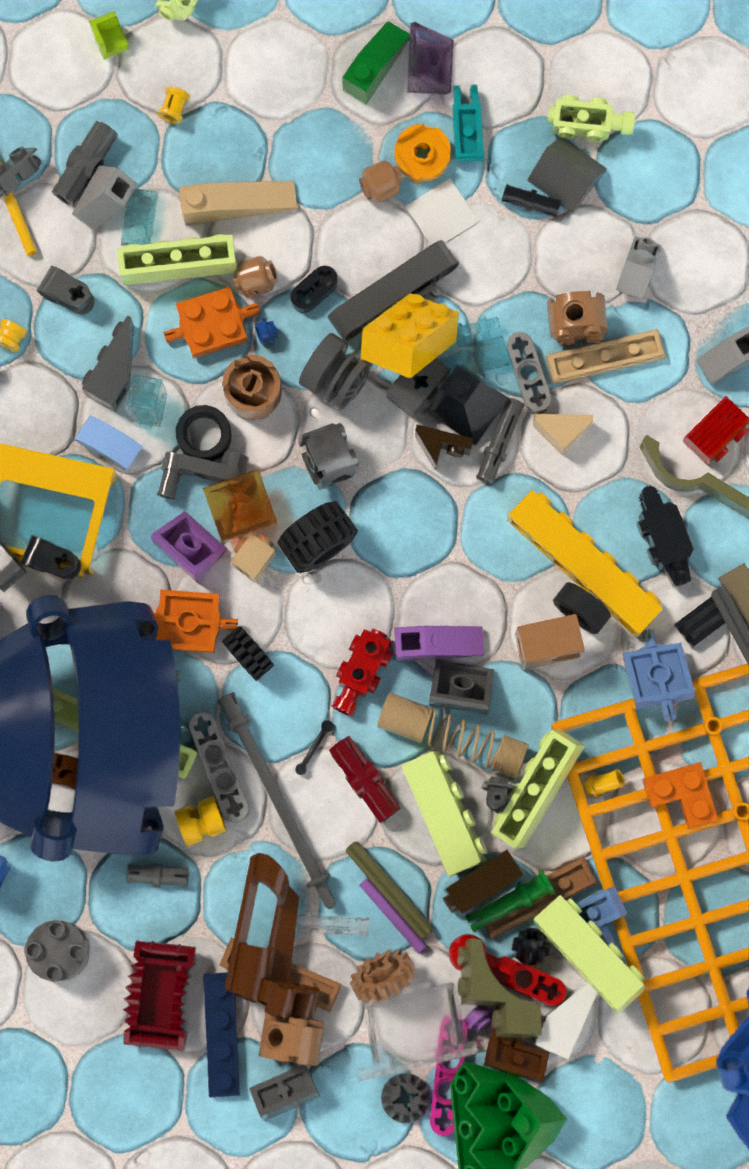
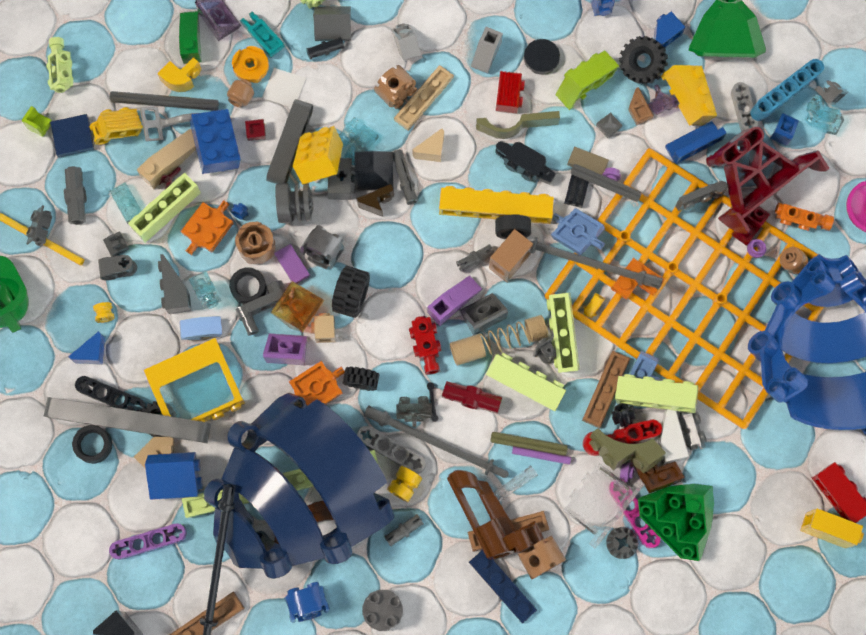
camera: 40 degrees left, 5 degrees down
black piece [20,535,81,580] -> none
light grey slope [72,166,137,230] -> none
dark red piece [123,940,196,1051] -> none
medium nougat head [233,256,278,297] -> none
dark grey hinge [249,1064,320,1121] -> none
black beam [291,265,338,313] -> none
medium nougat gear [350,949,416,1004] -> none
dark brown window [442,849,523,915] -> none
green pin [465,869,555,933] -> none
light grey beam [506,332,551,414] -> none
none -> dark blue tile [51,114,95,158]
none -> yellow brick [97,107,143,140]
none -> dark grey tile [103,231,129,257]
none -> dark grey axle [110,91,219,111]
none -> light grey piece [140,107,196,141]
none -> yellow brick [157,57,202,92]
none -> dark red hand [159,166,181,189]
none -> blue brick [190,109,241,174]
none -> dark red plate [245,119,266,141]
none -> medium lavender tile [274,244,310,285]
none -> clear smoke hips [396,396,432,427]
none -> dark grey pin [456,244,494,272]
none -> dark grey bar [529,237,663,290]
none -> dark grey hinge [679,412,707,451]

